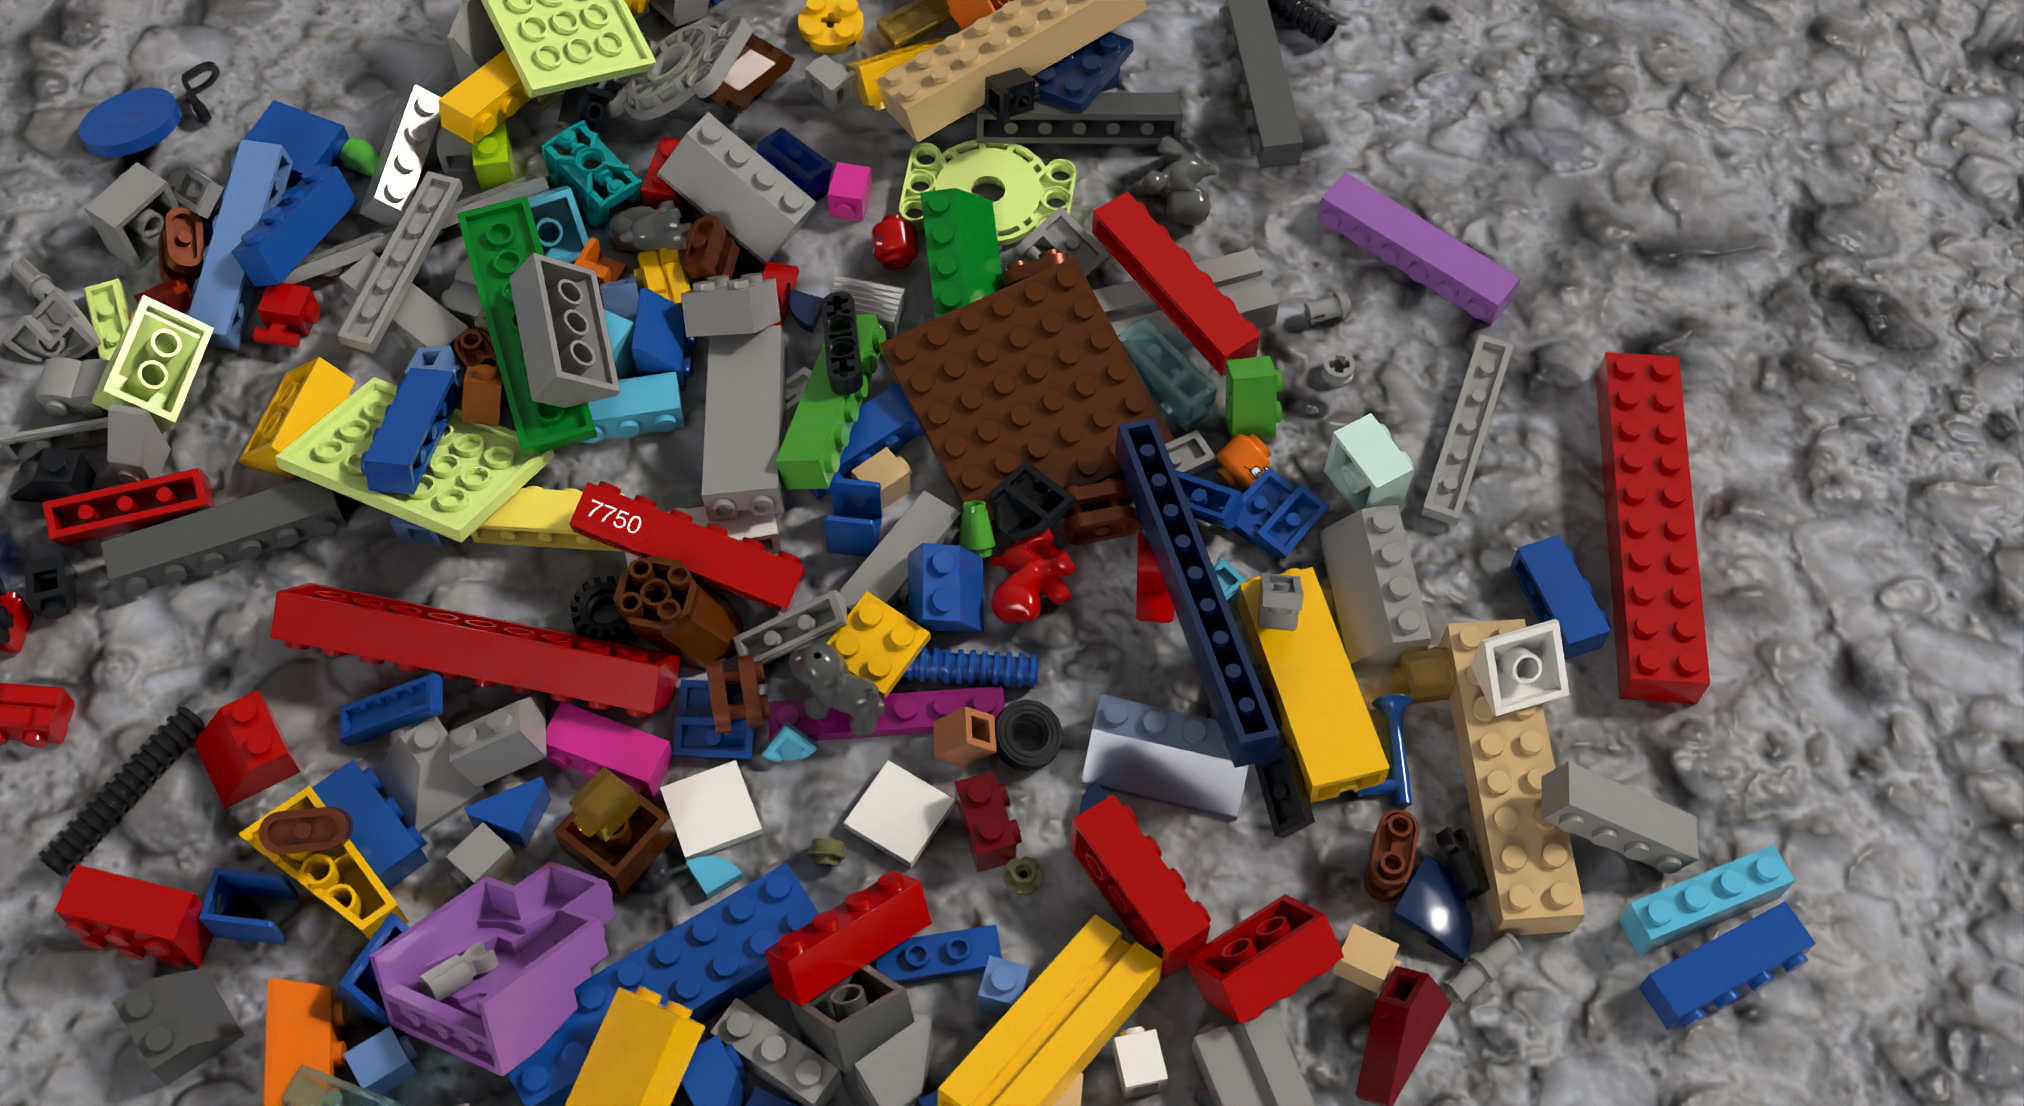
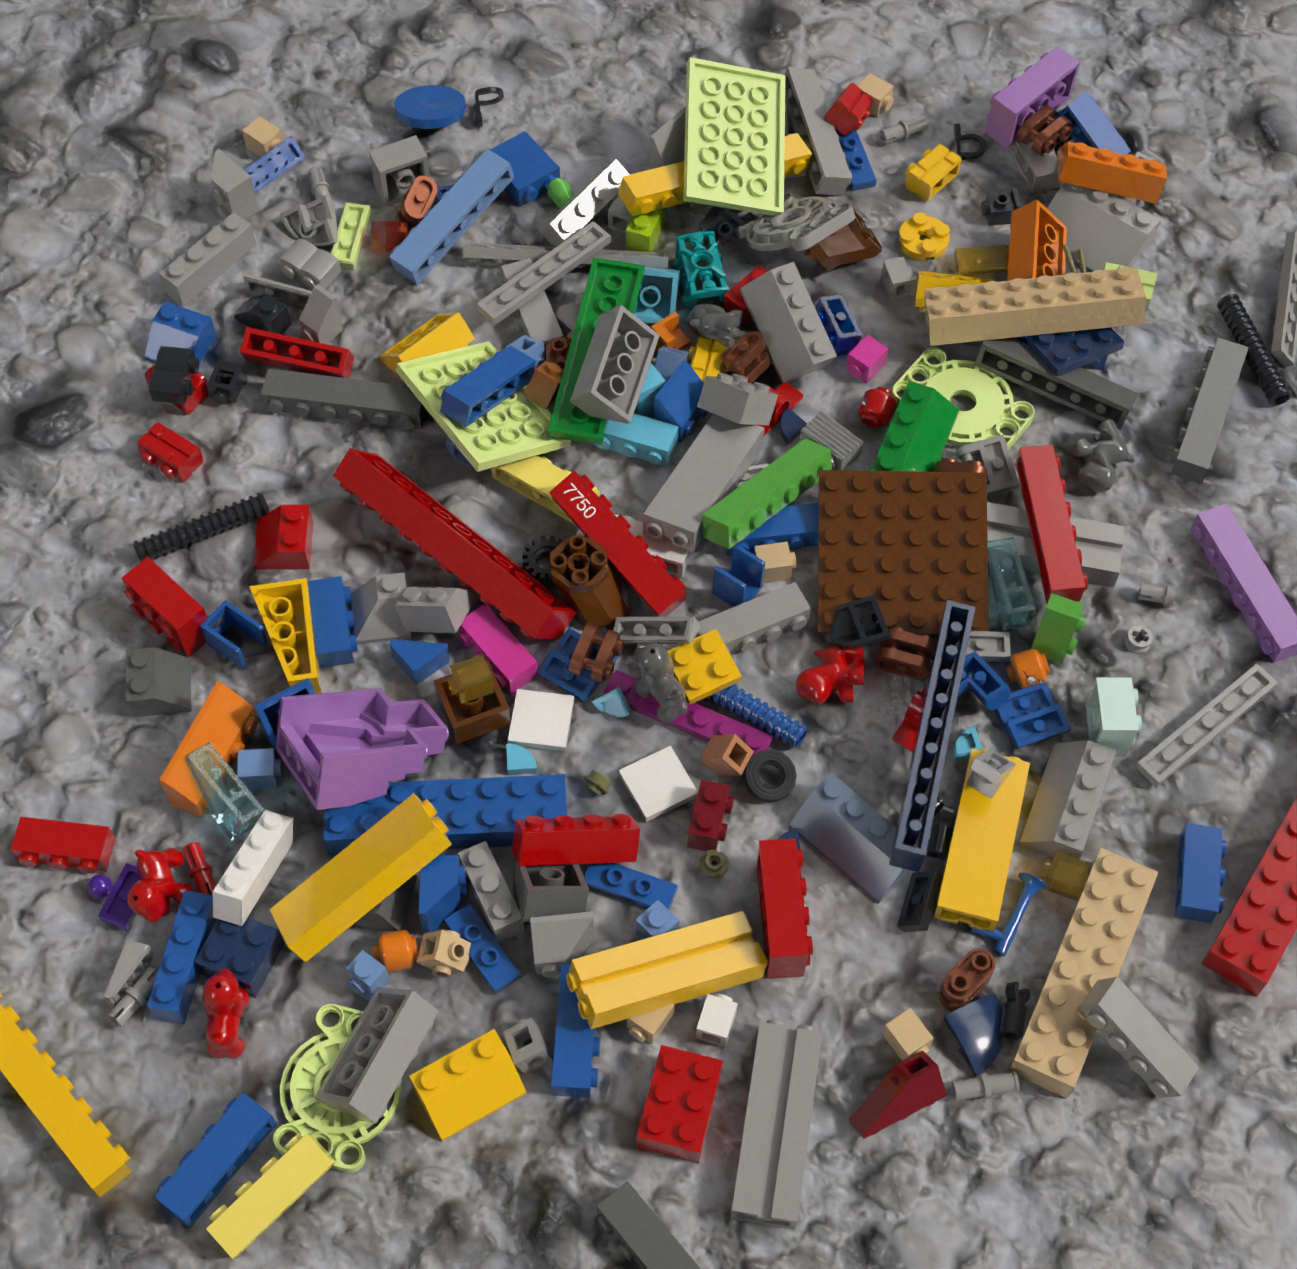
camera: 30 degrees right, 0 degrees up
yellowish green slope [91,295,214,434] -> none
light grey hinge [167,166,224,219] -> none
blue brick [232,166,358,287] -> none
red brick [253,283,321,348] -> none
copper brick [259,806,353,854] -> none
blue plate [339,673,443,747] -> none
light grey bar [419,941,499,1002] -> none
light grey brick [446,822,518,891] -> none
black beam [821,292,864,395] -> none
blue slope [908,543,984,634] -> none
bright green cone [958,501,996,558] -> none
black brick [984,67,1040,124] -> none
red brick [1184,894,1344,1024] -> none
white slope [1470,619,1570,716] -> none
medium azure brick [1618,844,1795,956] -> none
blue brick [1639,901,1816,1030] -> none

